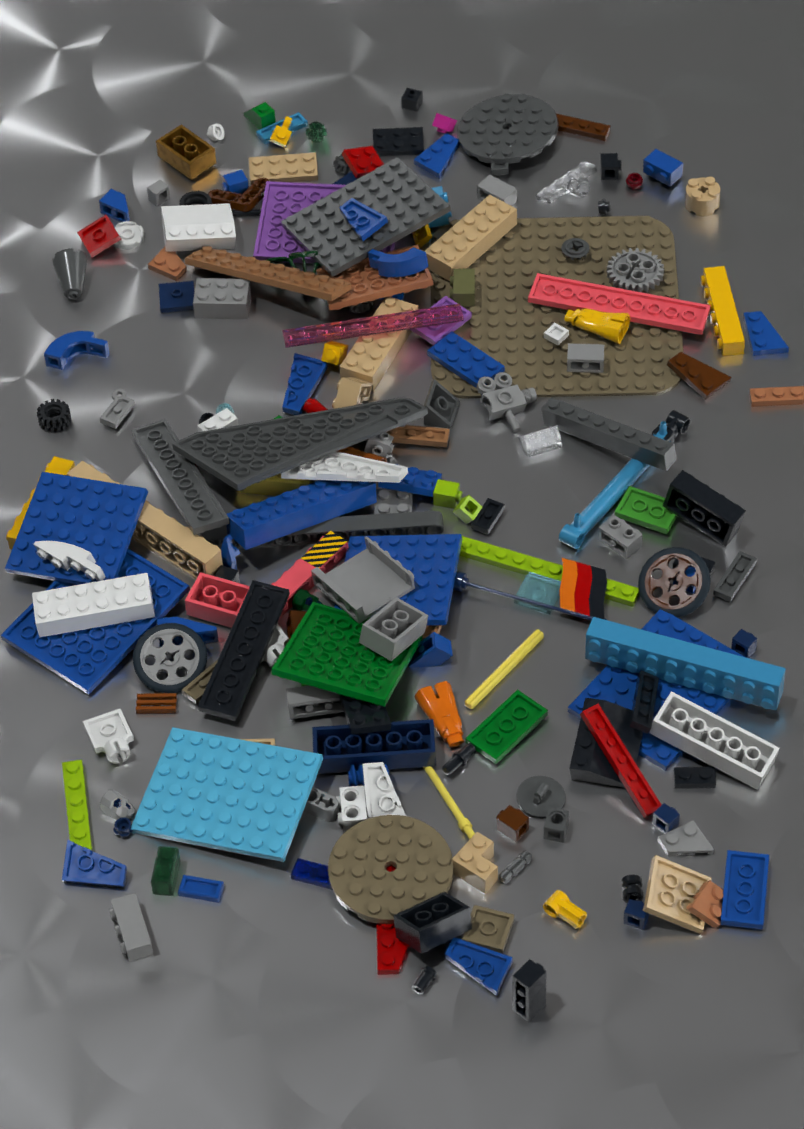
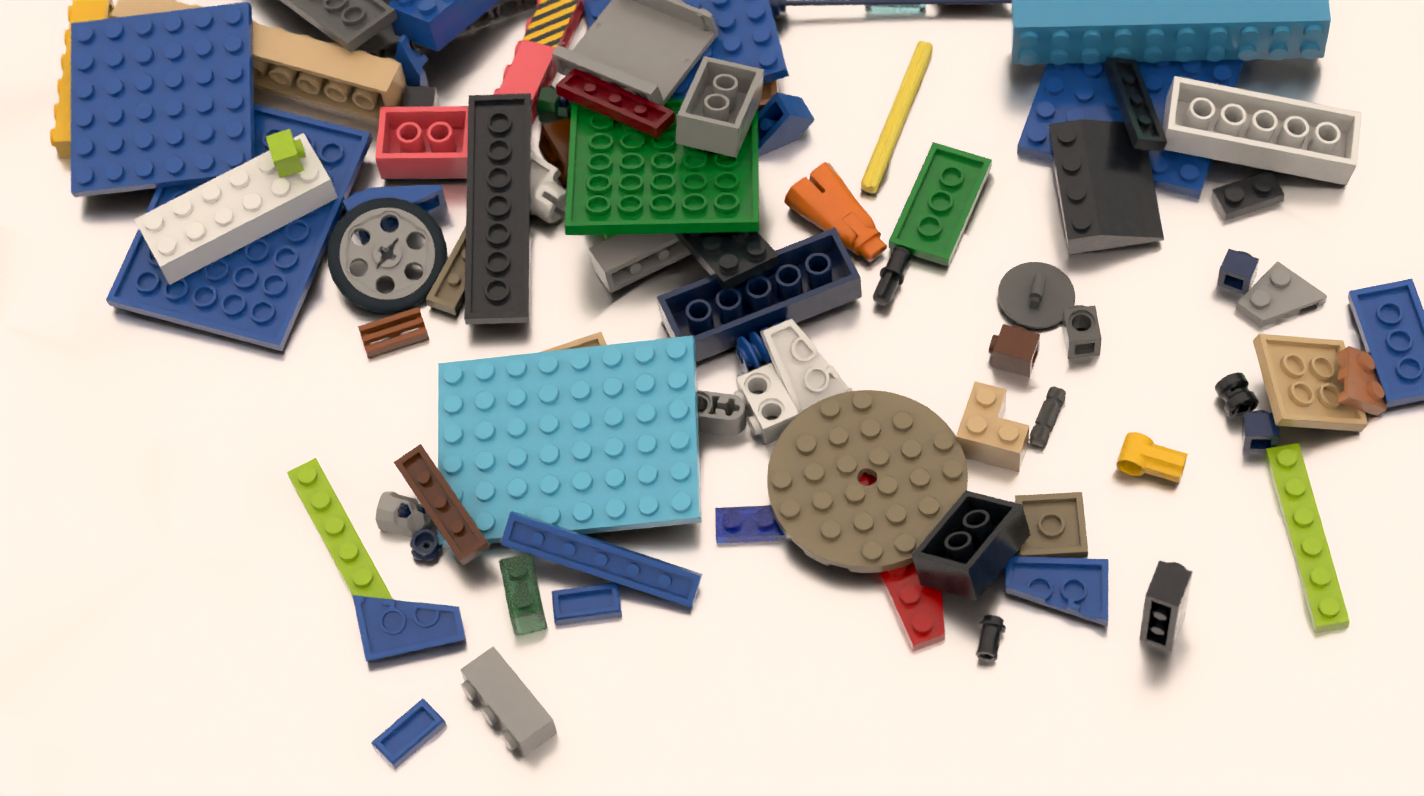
camera: 15 degrees left, 10 degrees up
white slope [33,541,106,581] -> none
white plate [83,709,134,764] -> none
light yellow bar [423,766,475,840] -> none
red plate [580,703,661,818] -> none
none -> lime plate [266,129,306,178]
none -> blue tile [371,698,447,770]
none -> reddish brown plate [393,444,491,565]
none -> blue plate [500,511,703,608]
none -> dark red plate [556,68,676,138]
none -> lime plate [1265,443,1350,633]

